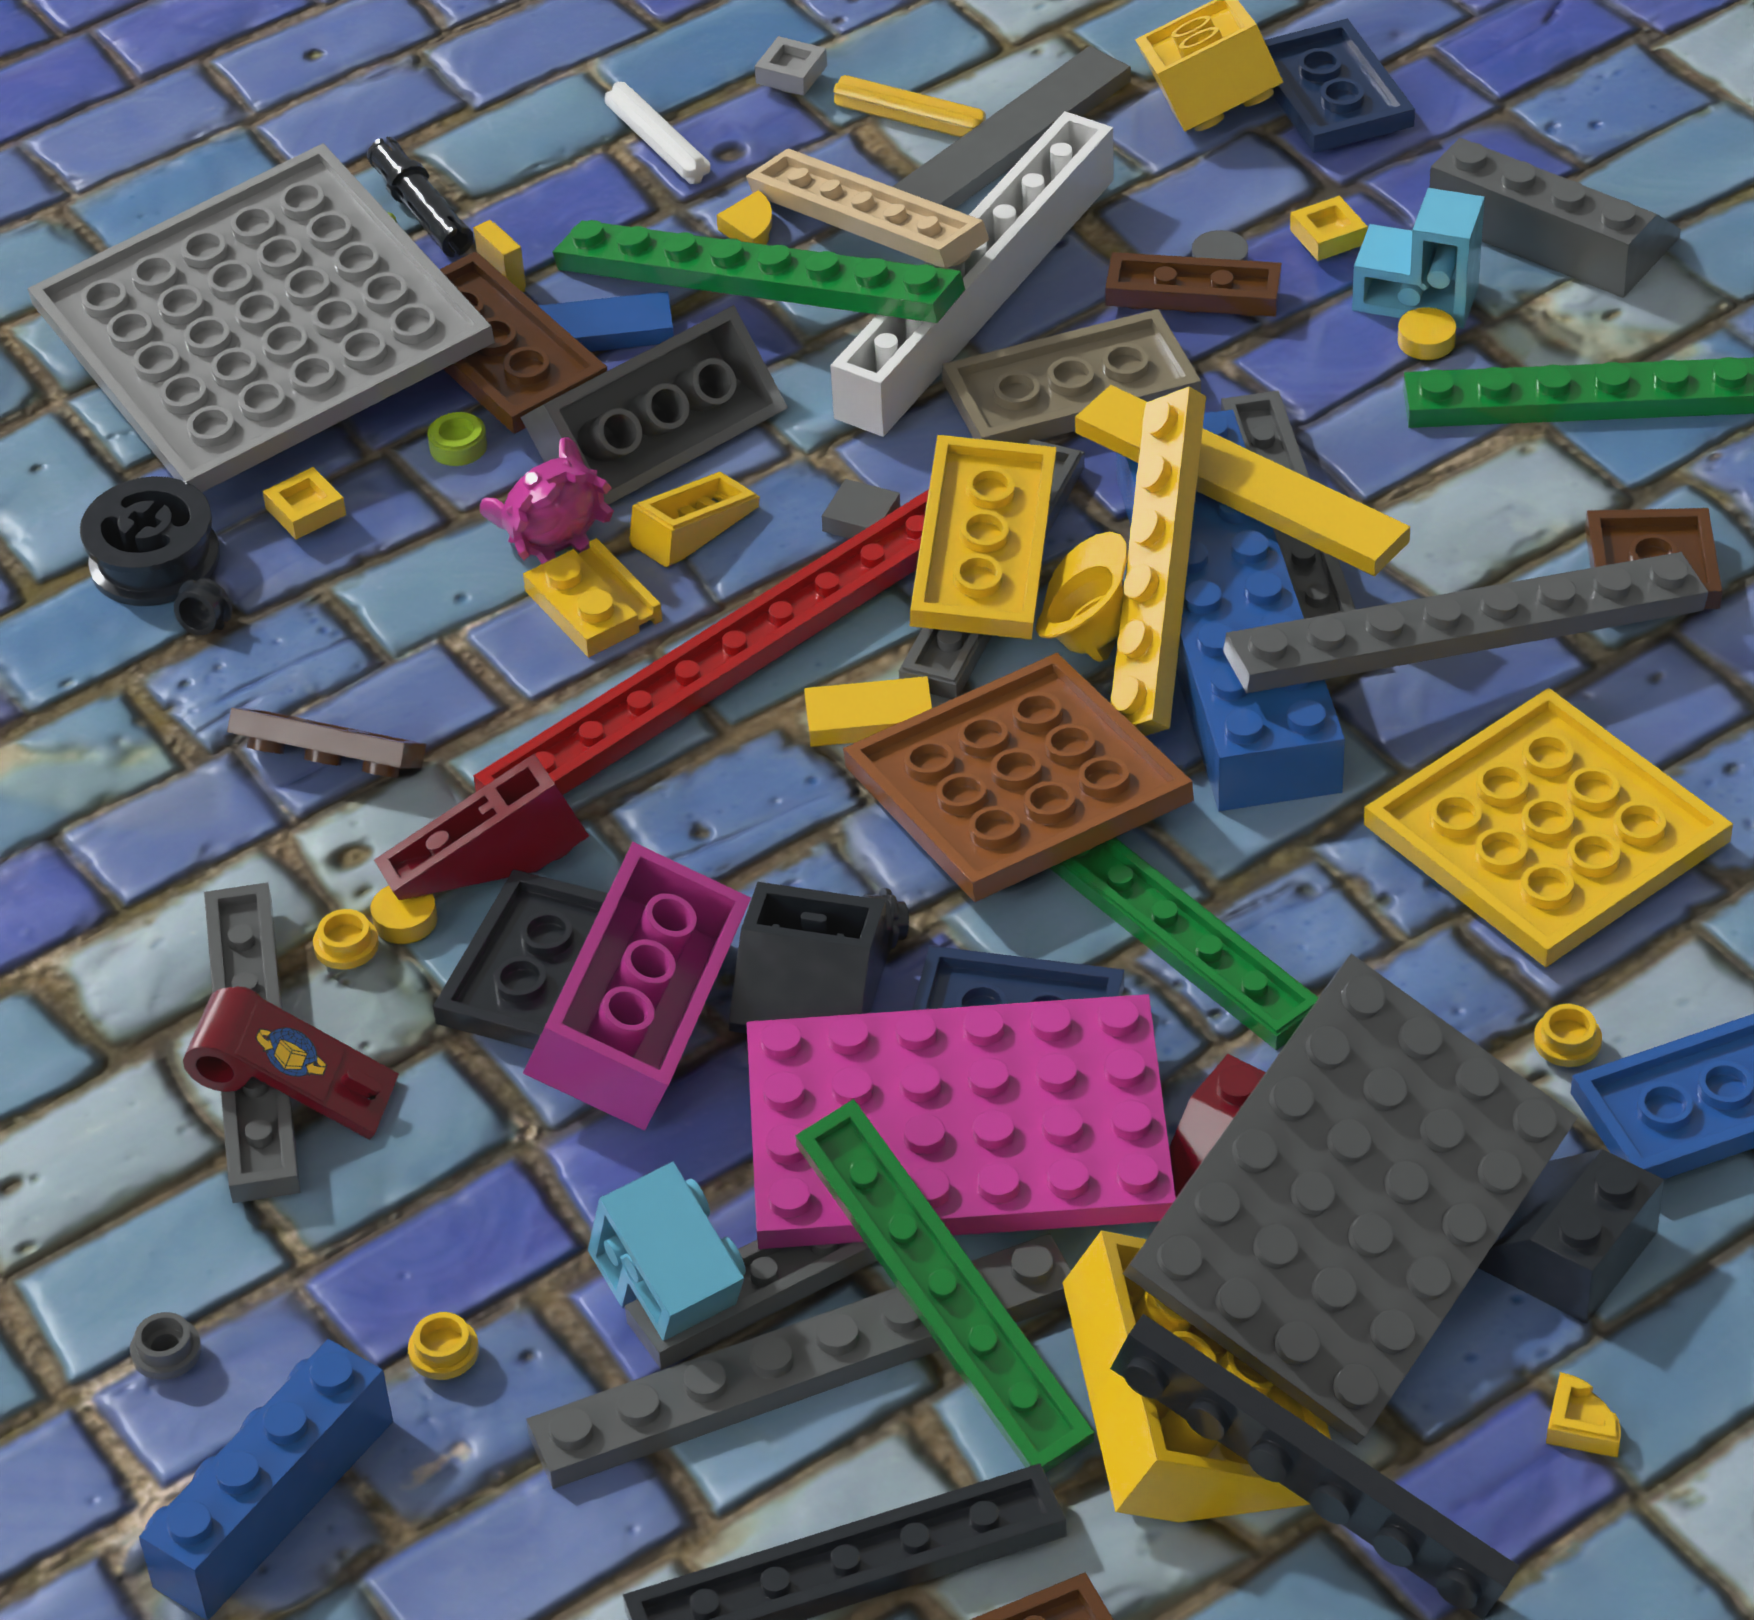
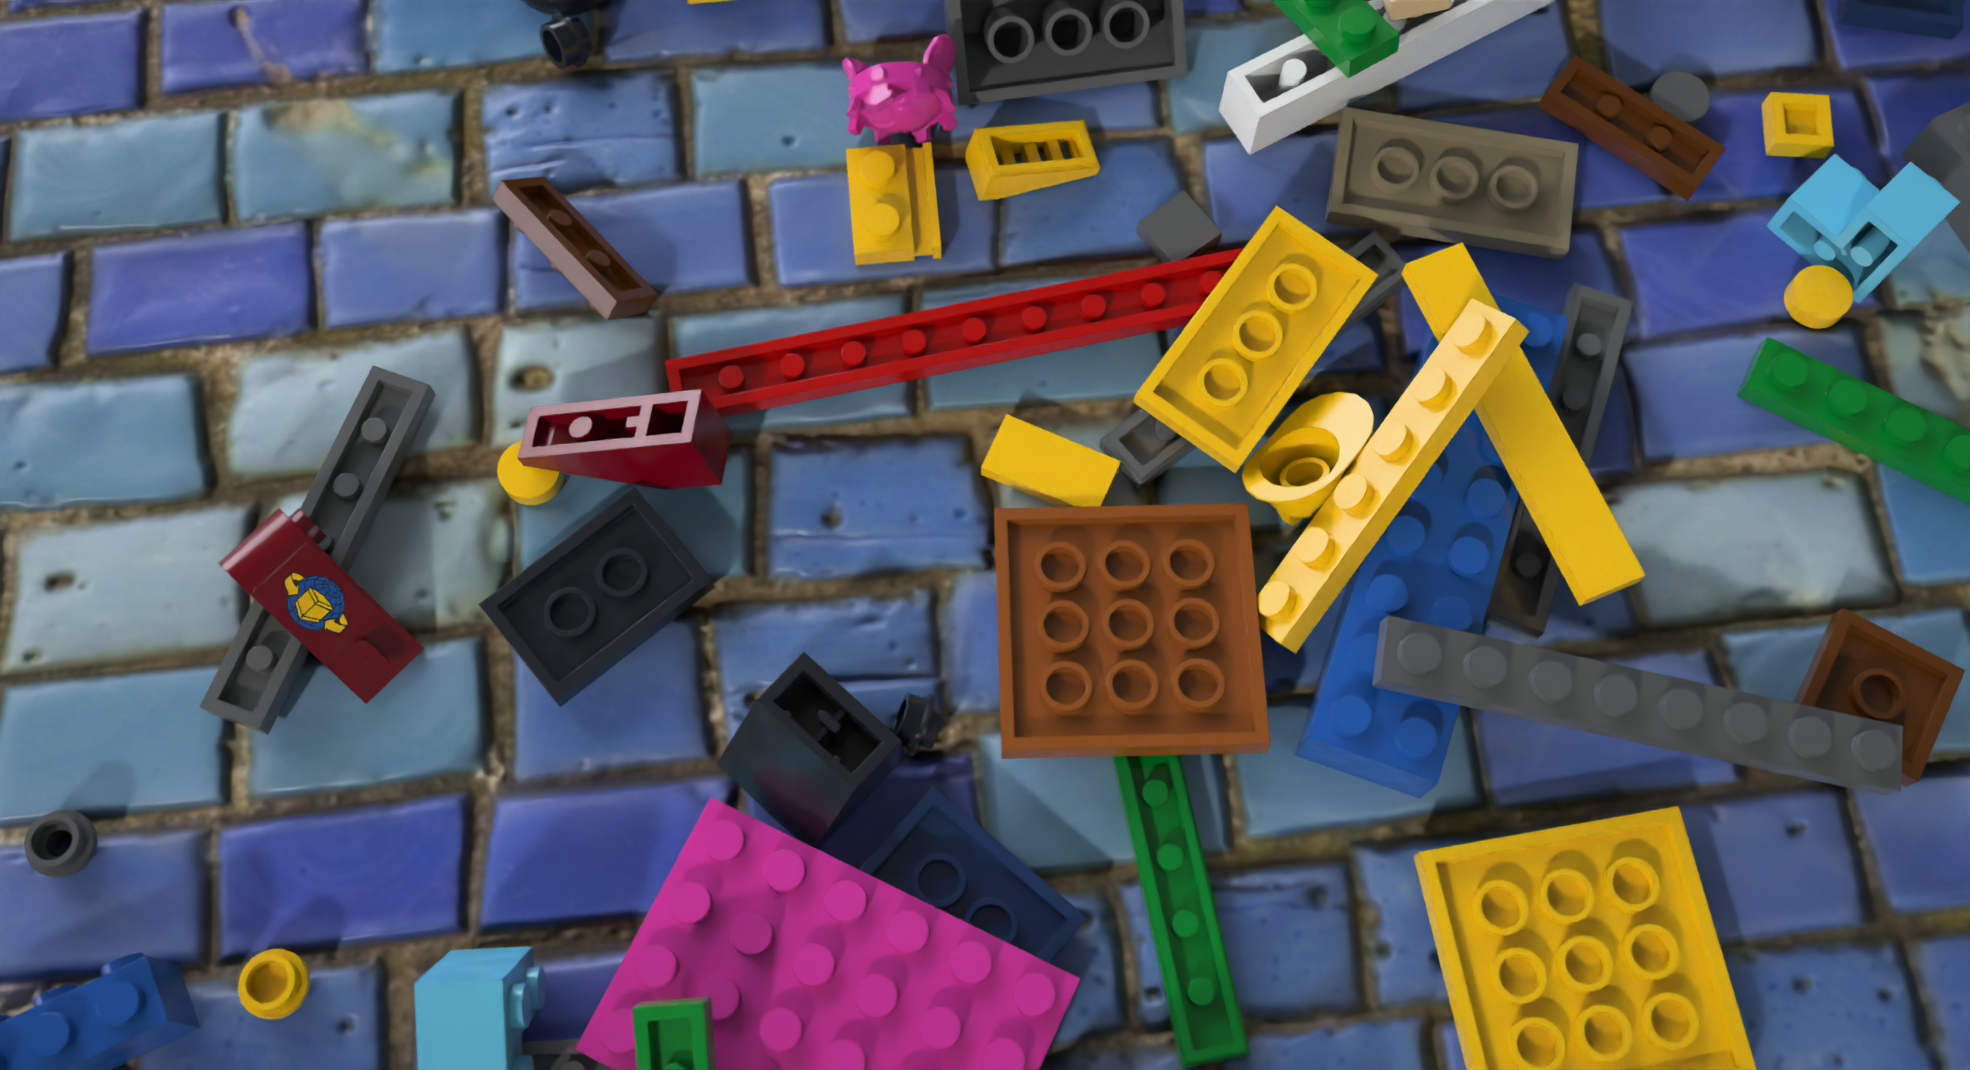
camera: 25 degrees right, 25 degrees up
yellow plate [313,909,379,970] -> none
dark pink brick [523,842,751,1131] -> none

